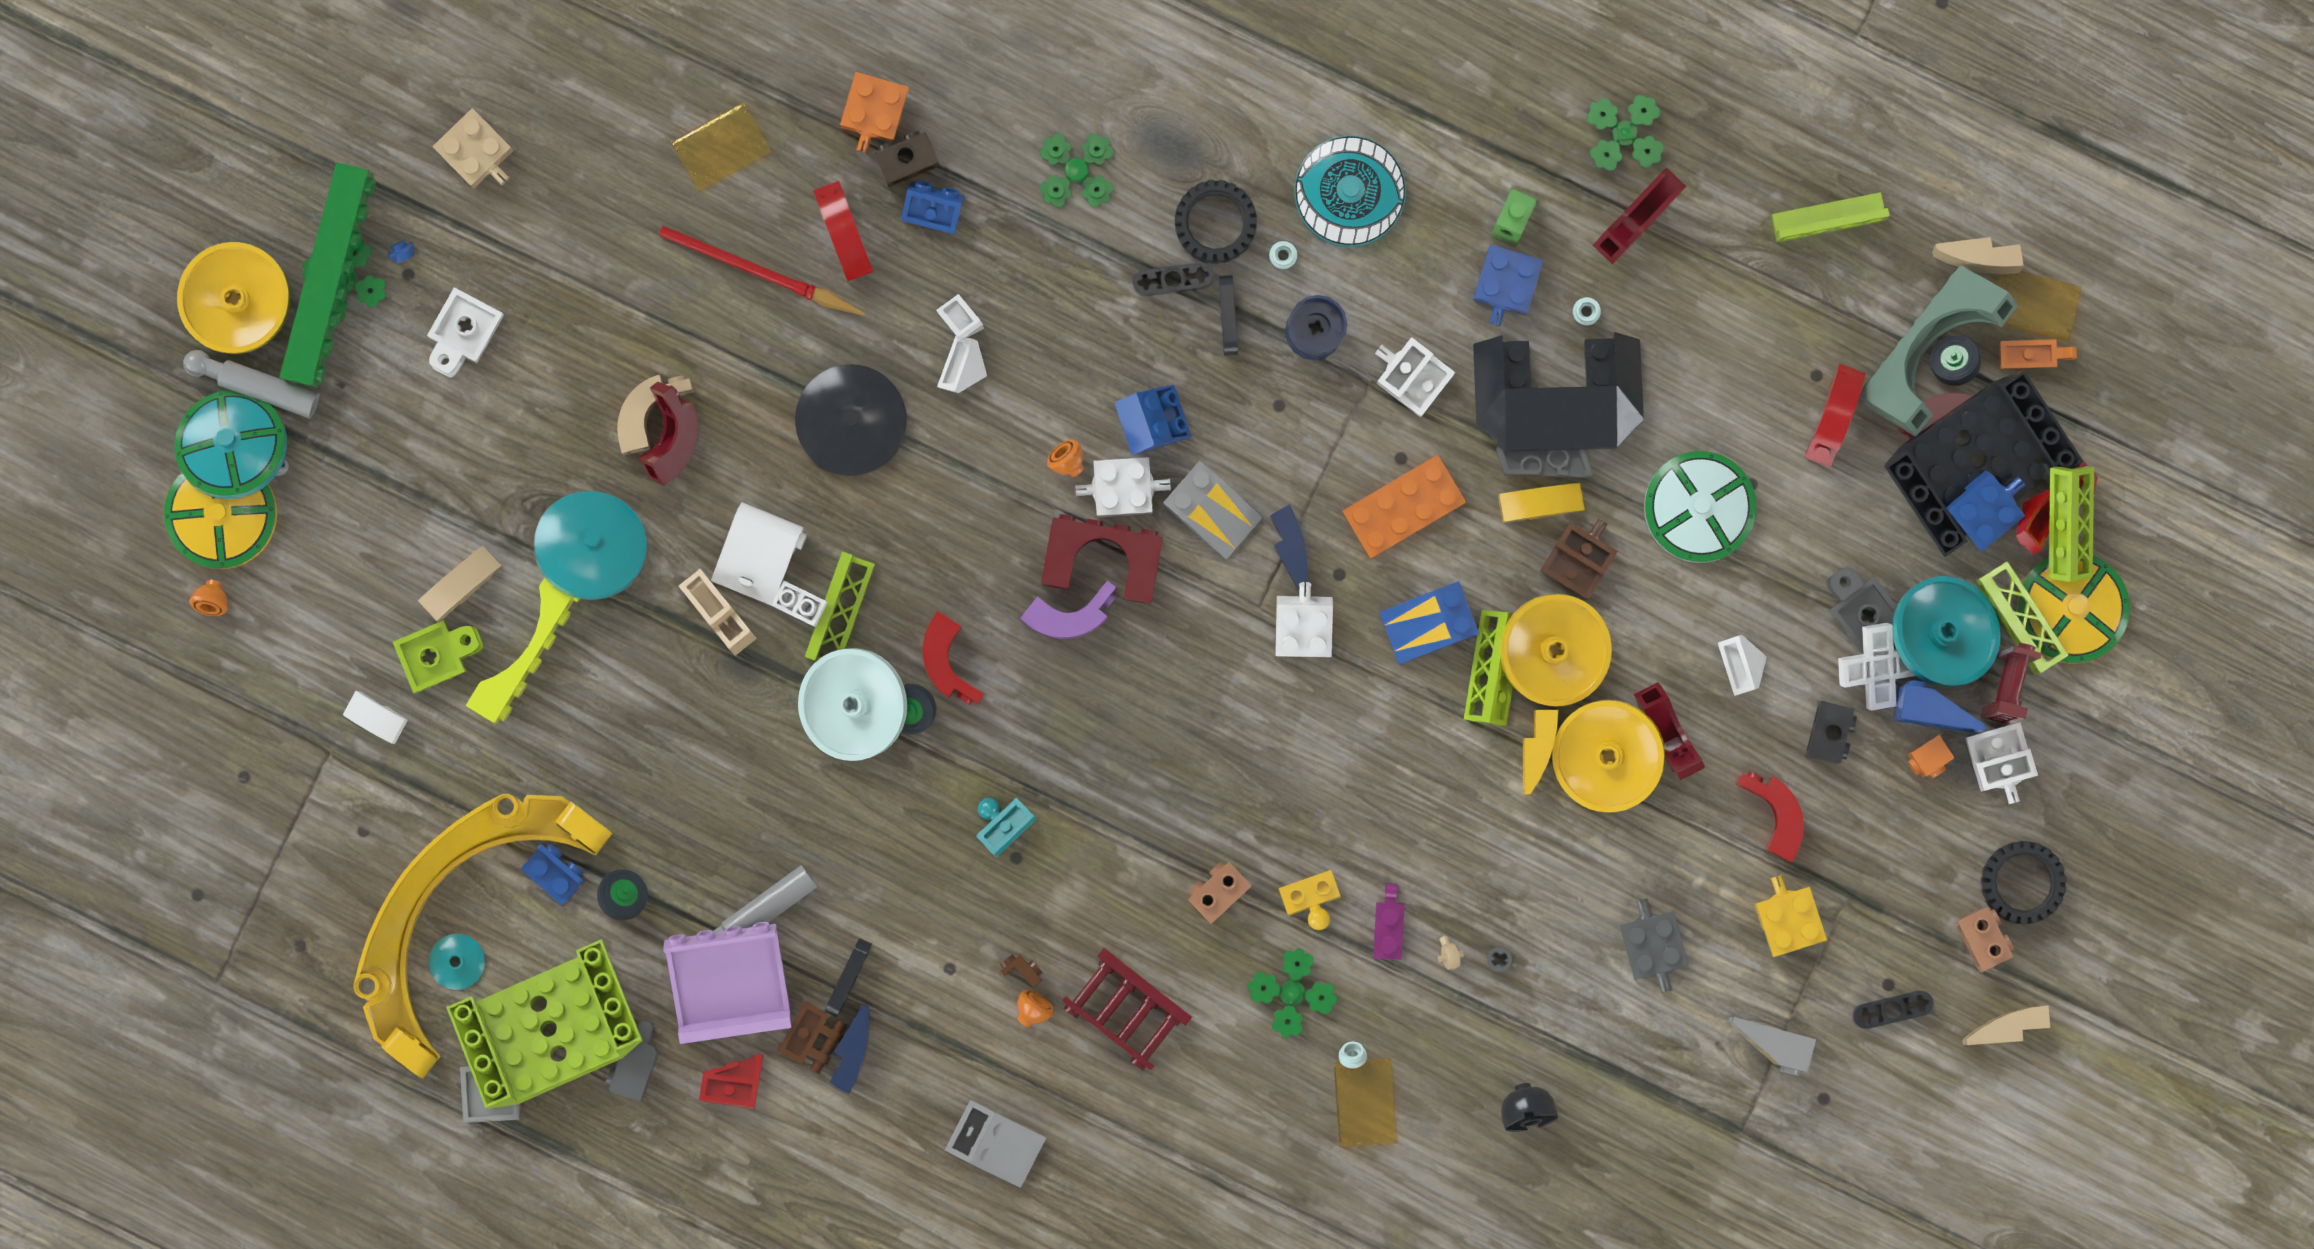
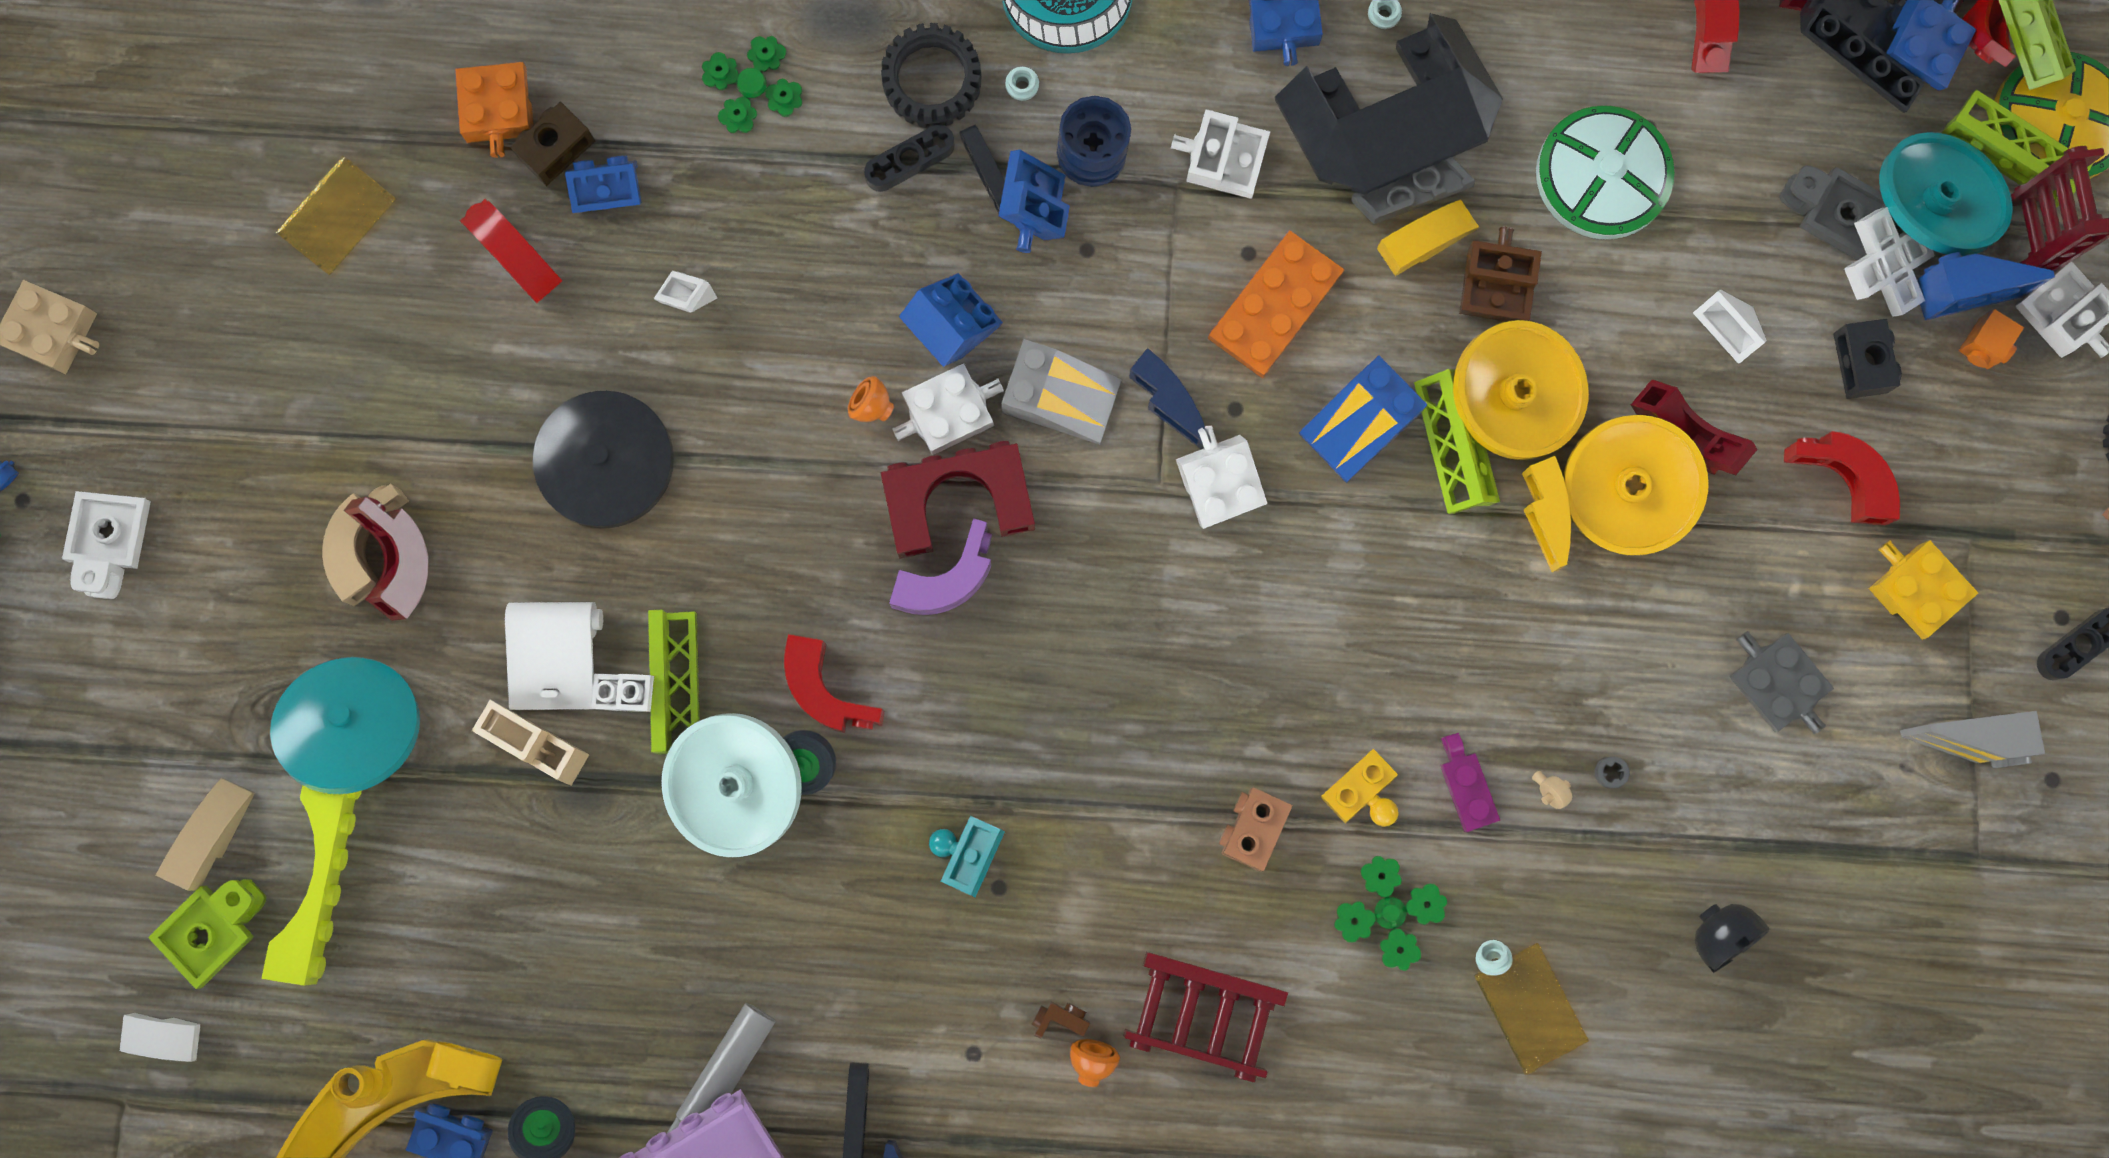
camera: 25 degrees left, 5 degrees down
red piece [659,226,865,316] -> none
white slope [937,336,987,393] -> none
none -> blue plate [998,150,1070,253]

